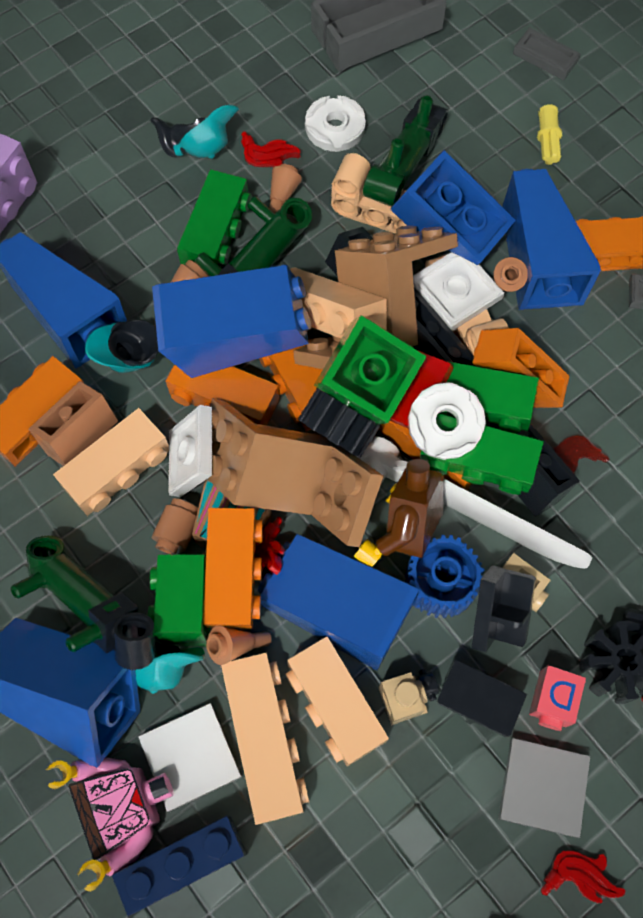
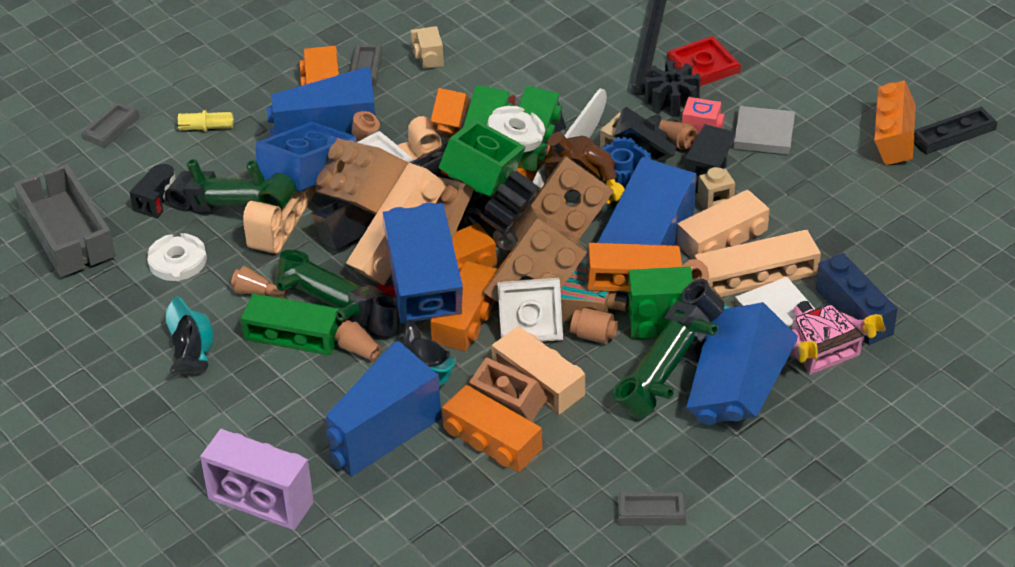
camera: 90 degrees left, 25 degrees down
red piece [241,131,300,167] -> none
red piece [541,851,626,903] -> none
none -> black leg [129,164,176,219]
none -> nougat cone [659,119,698,150]

